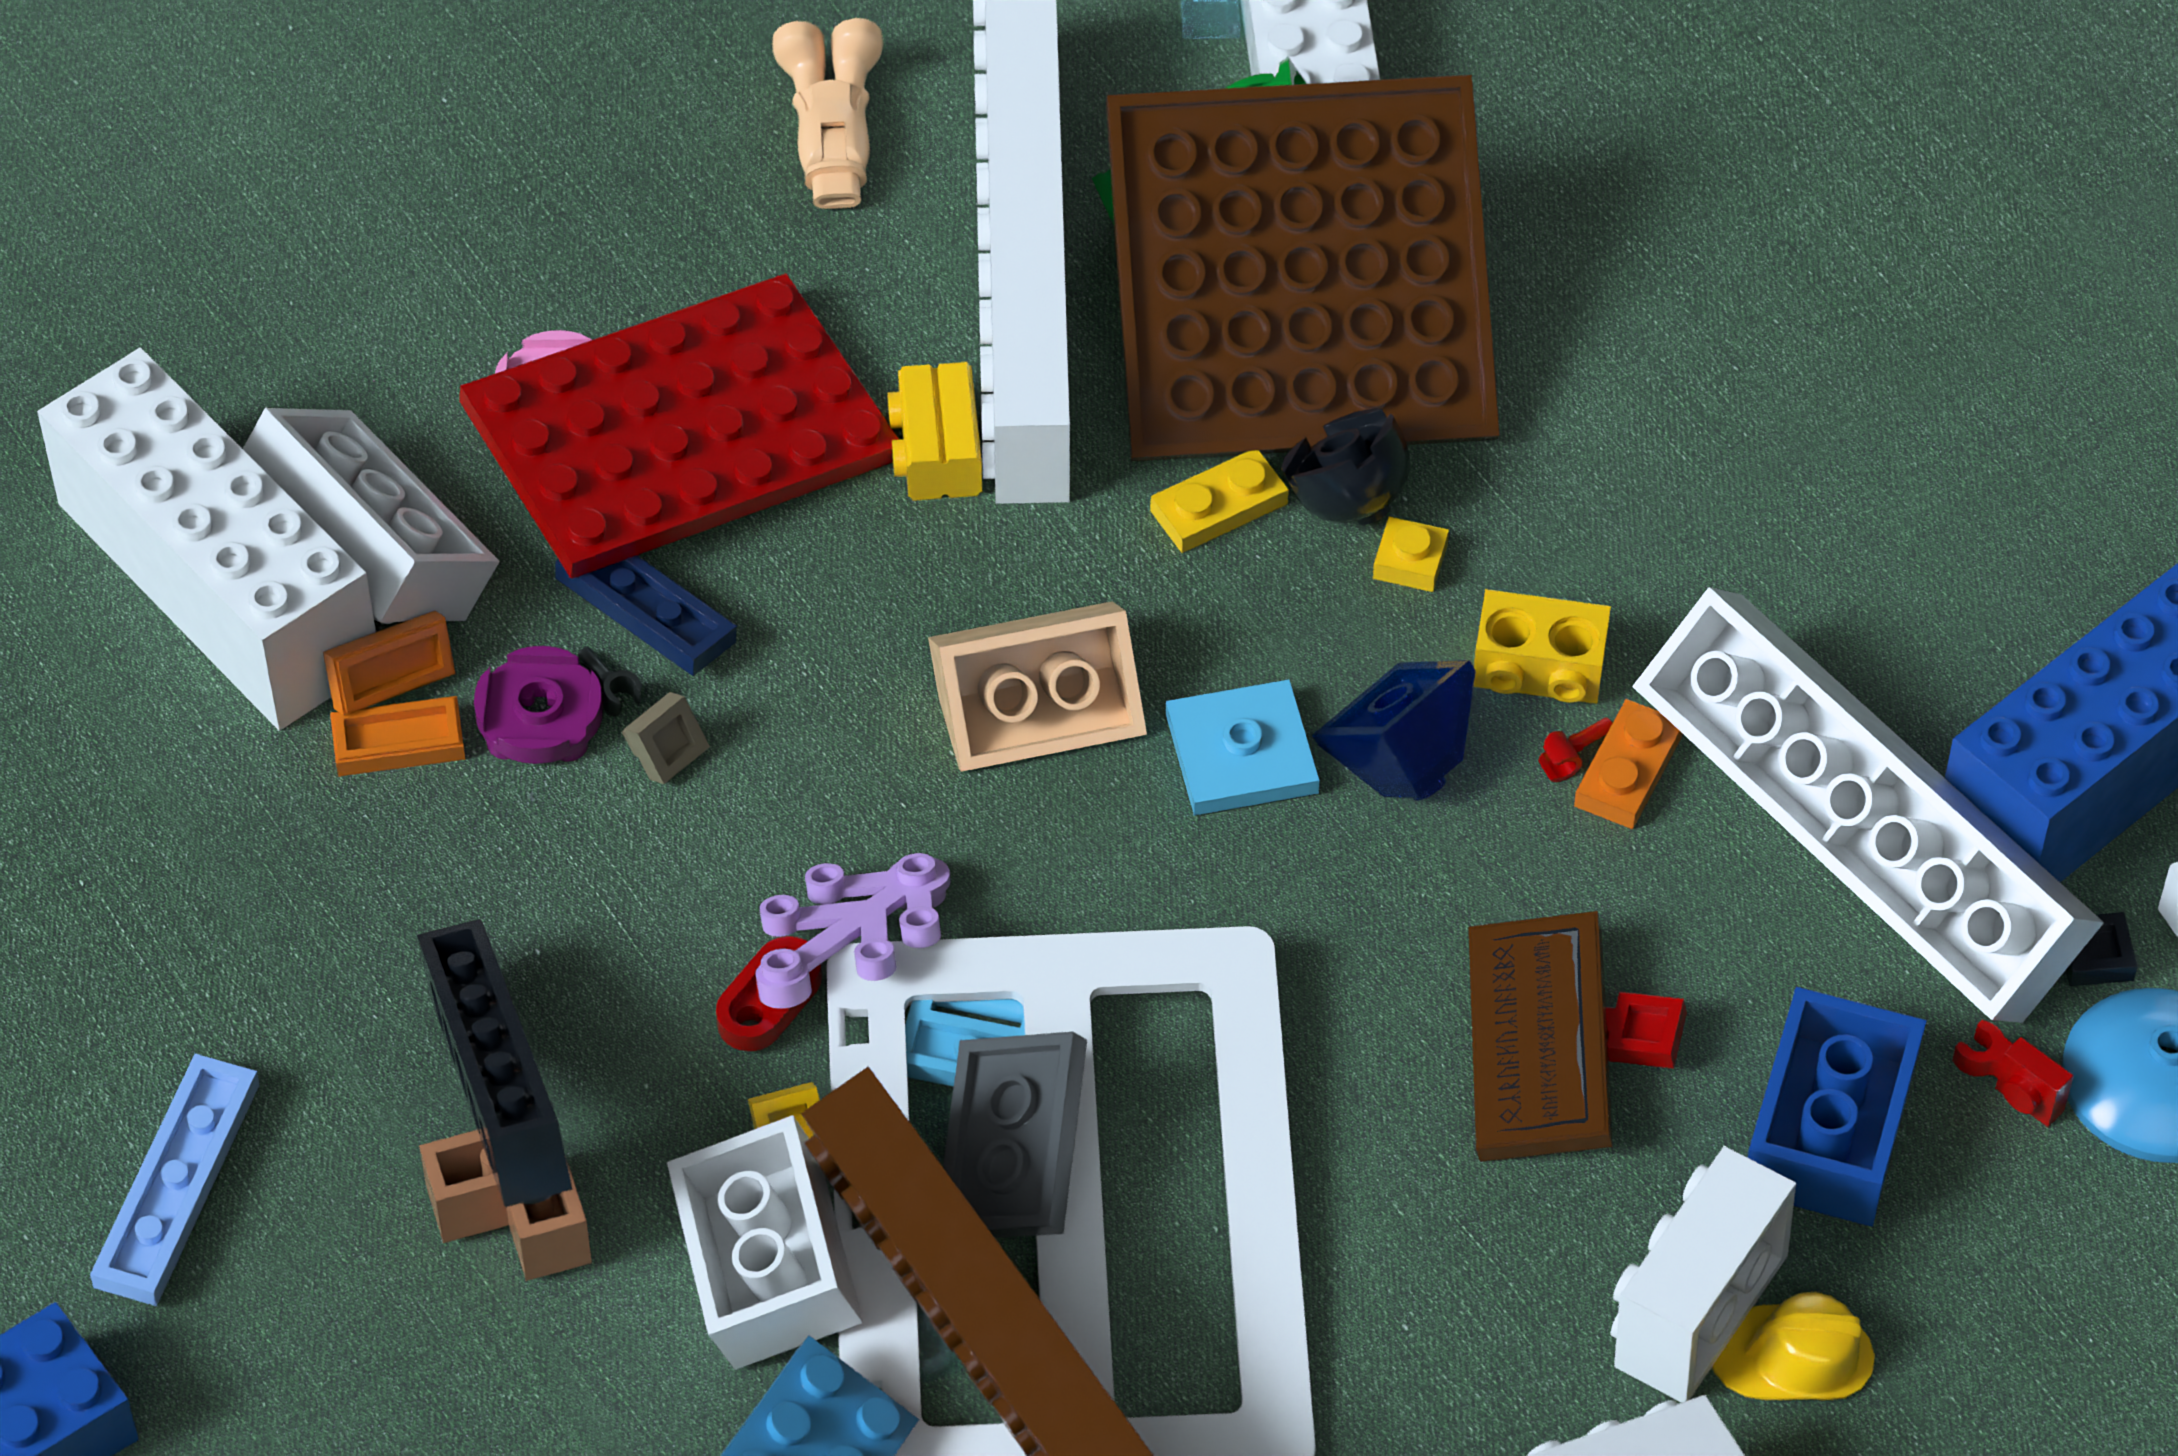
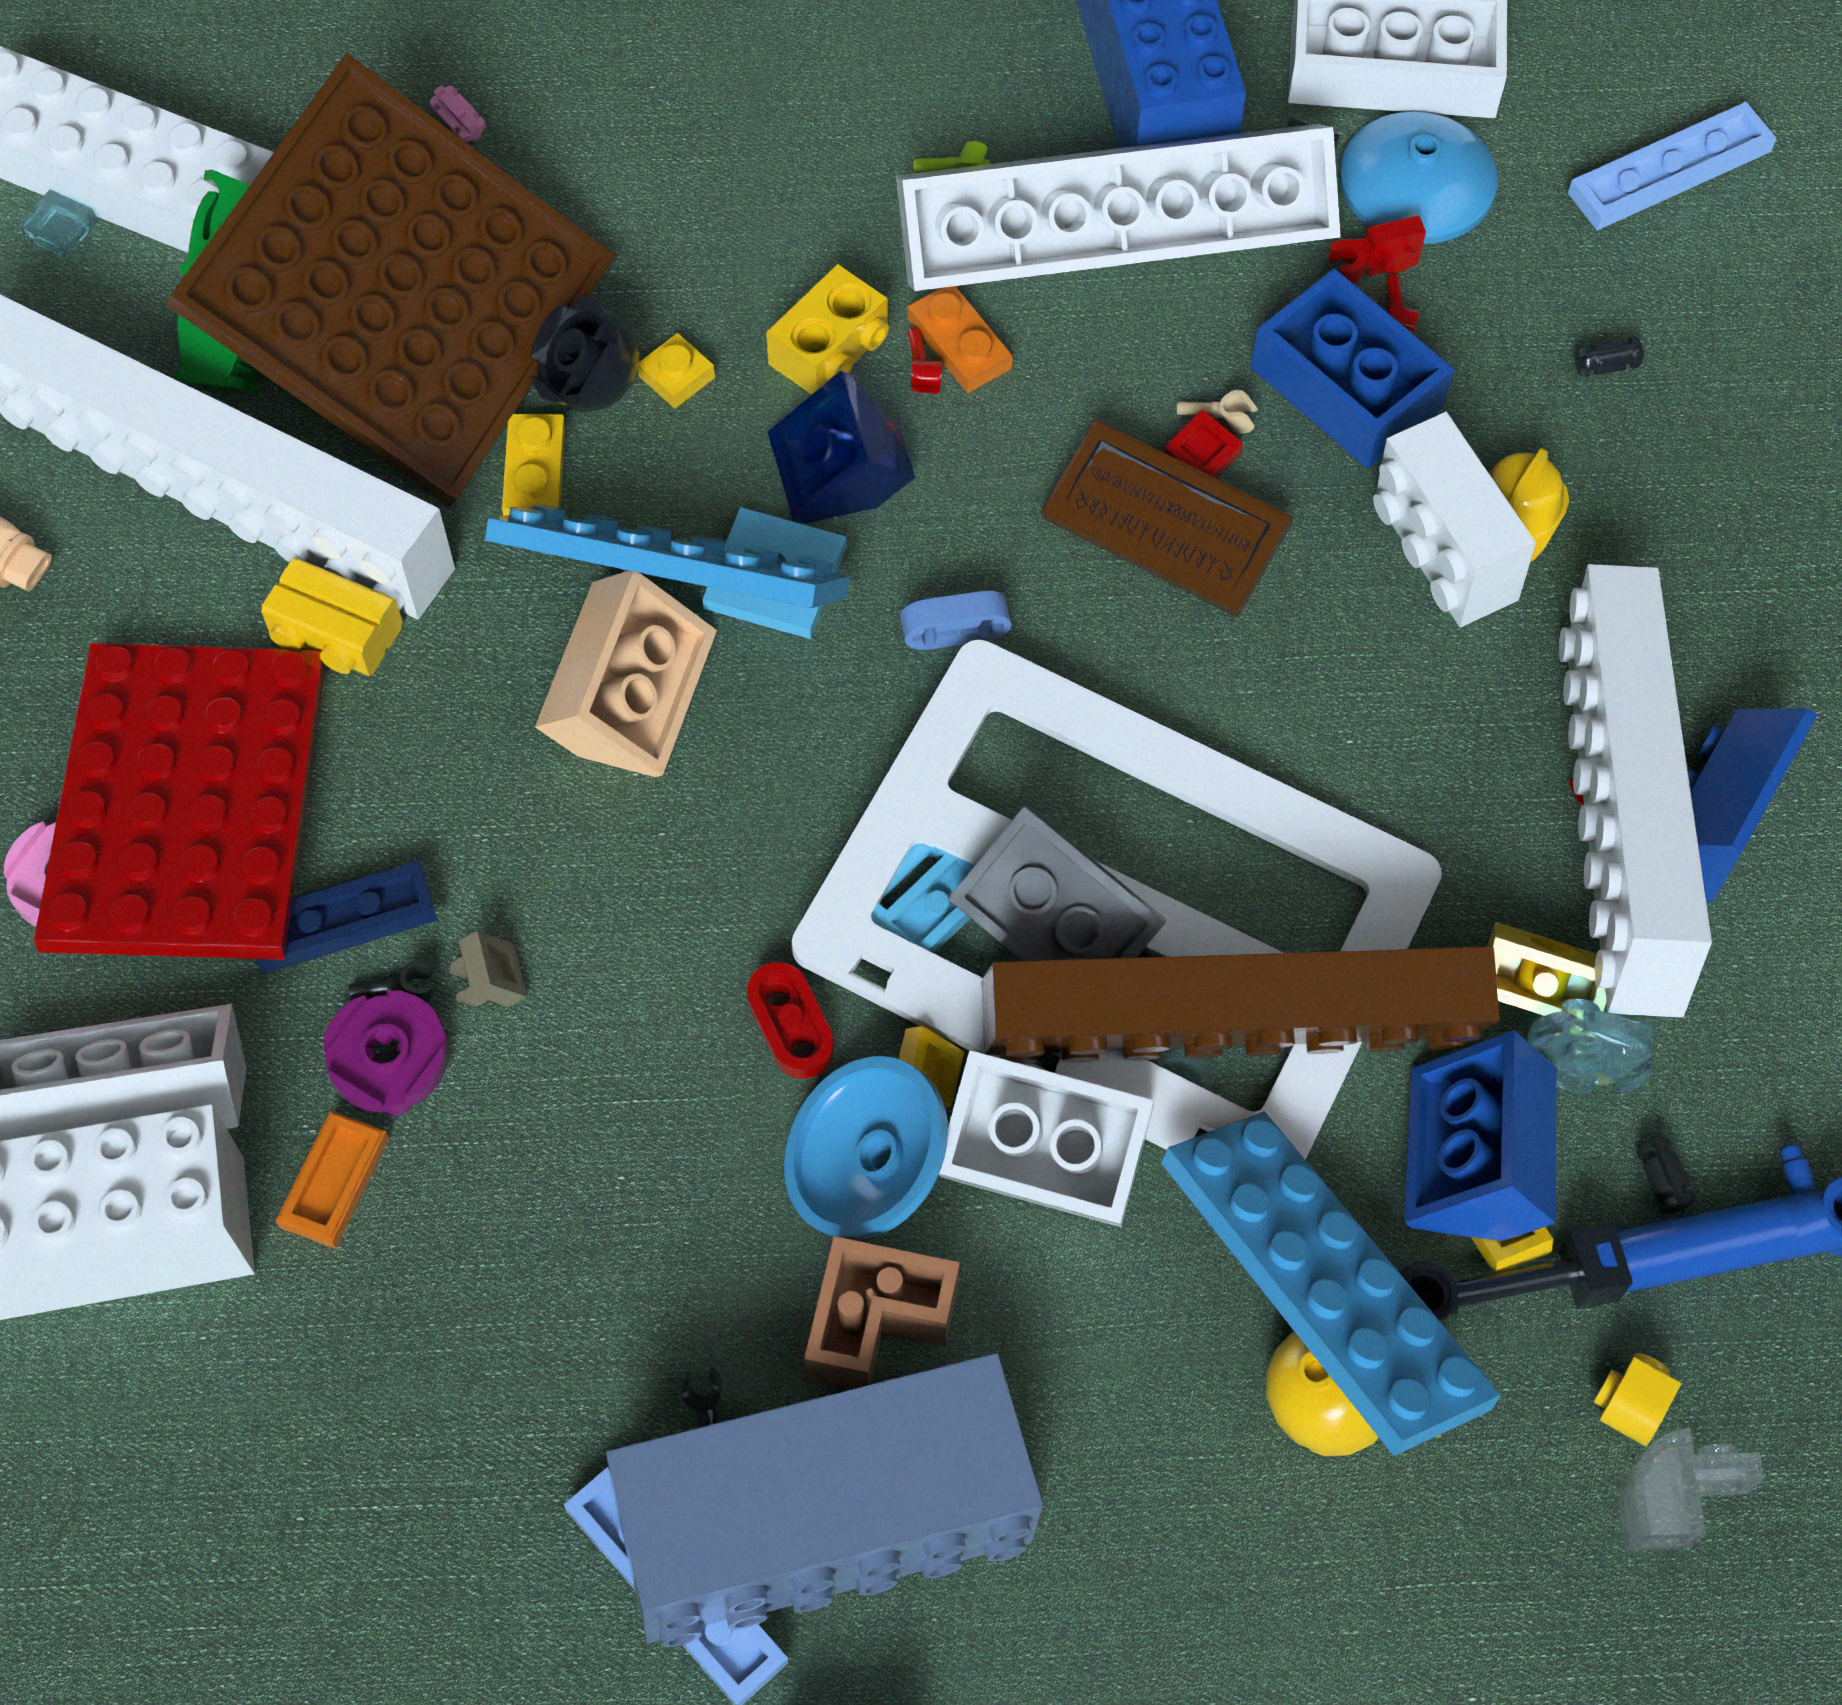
camera: 60 degrees left, 10 degrees up
orange tile [323,611,455,716] -> none
black brick [417,919,573,1207] -> none
lavender plant [756,853,951,1008] -> none
none -> bright pink piece [430,85,486,142]
none -> dark azure plate [485,504,850,608]
none -> sand blue brick [606,1353,1043,1647]
none -> black hand [682,1368,722,1428]
none -> dark azure dish [784,1056,948,1241]
none -> medium blue beam [900,591,1012,650]
none -> lime hand [913,141,990,172]
none -> tan hand [1177,390,1258,434]
none -> red hand [1386,274,1420,335]
none -> black piece [1574,336,1644,377]

